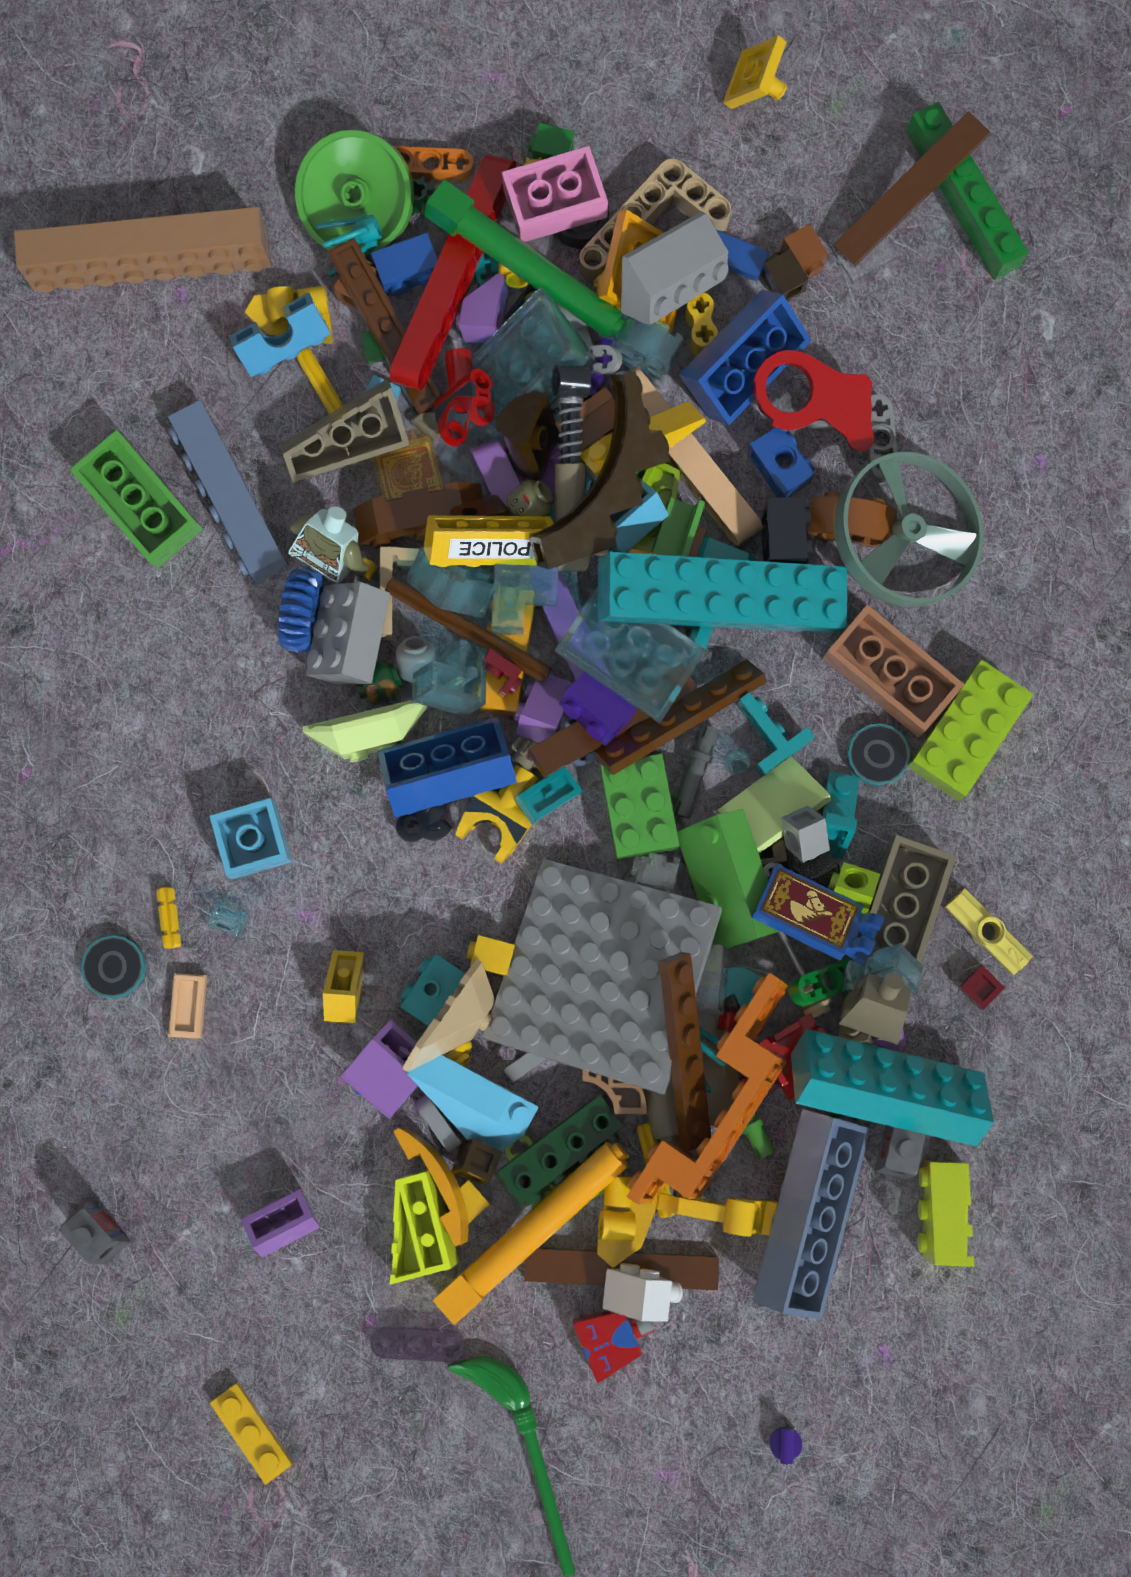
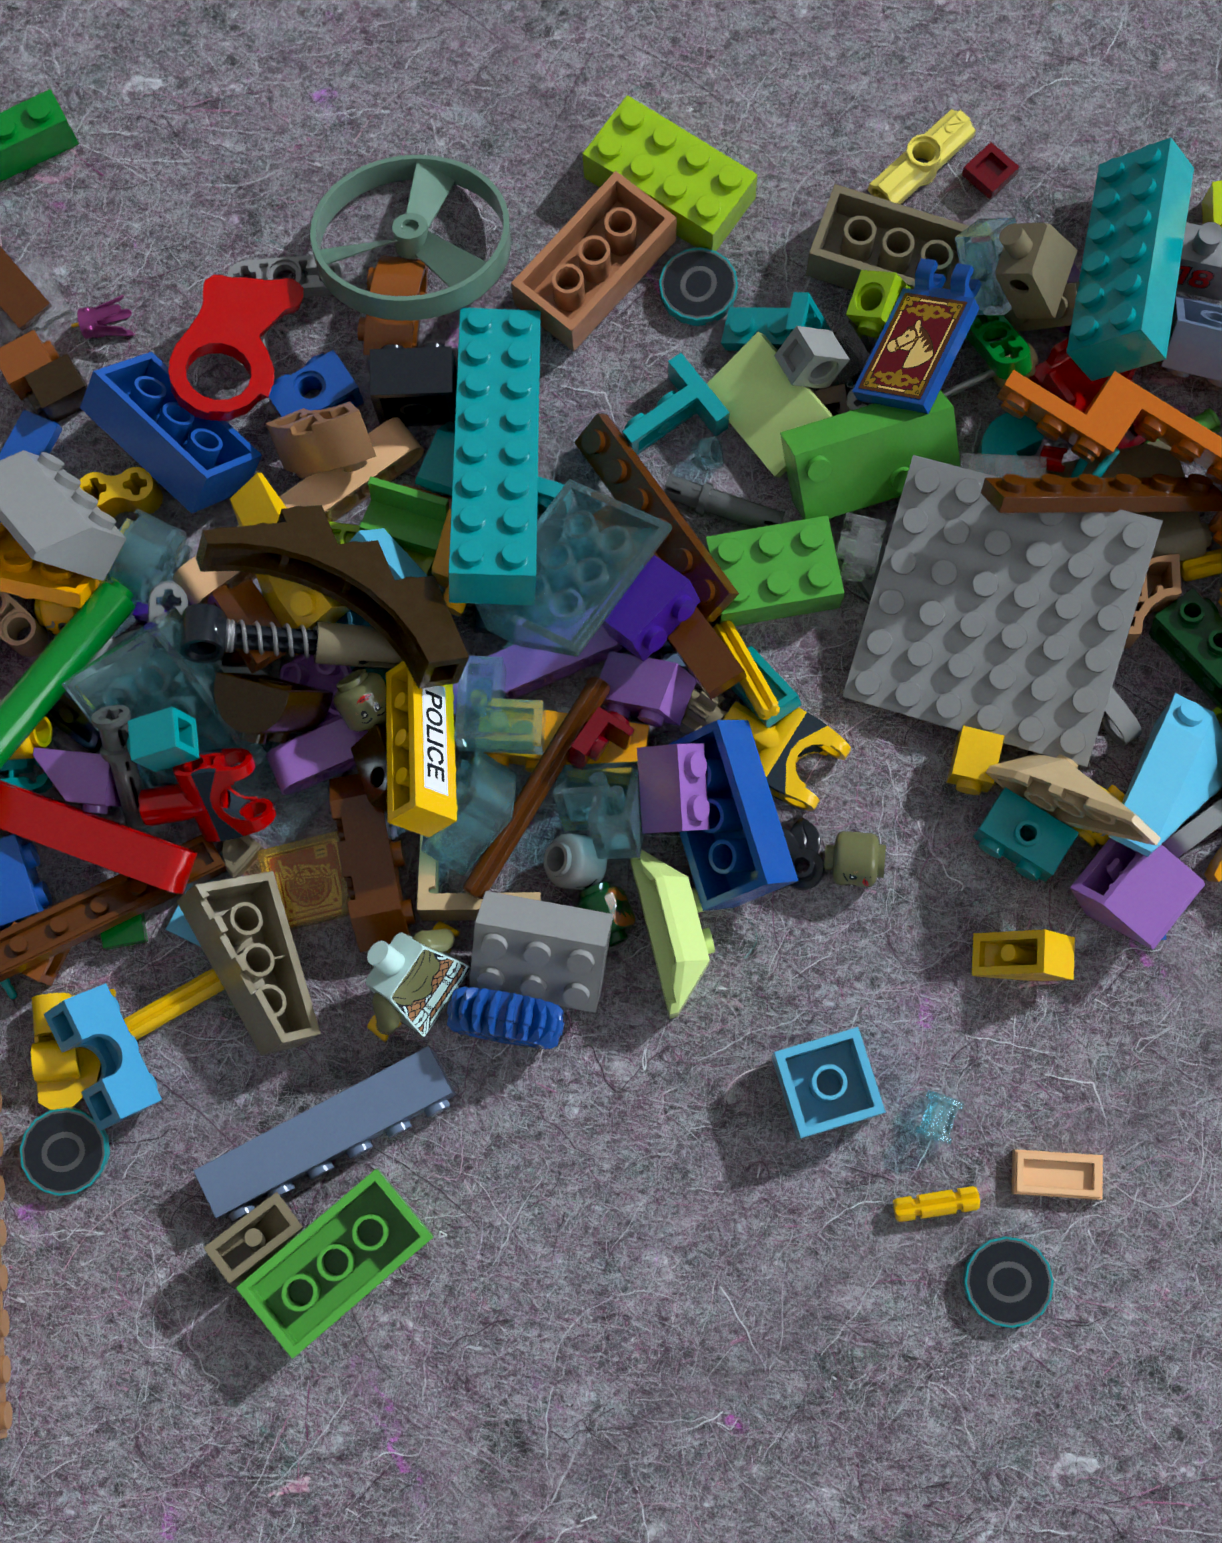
camera: 85 degrees left, 5 degrees down
none -> black tile [20,1107,110,1196]
none -> flat silver piece [71,294,134,339]
none -> dark grey pin [91,705,149,830]
none -> teal brick [127,707,200,772]
none -> dark tan slope [203,1192,303,1289]
none -> medium nougat brick [266,402,376,478]
none -> medium lavender brick [637,744,710,834]
none -> yellow axle [713,620,780,720]
none -> olive head [824,831,886,887]

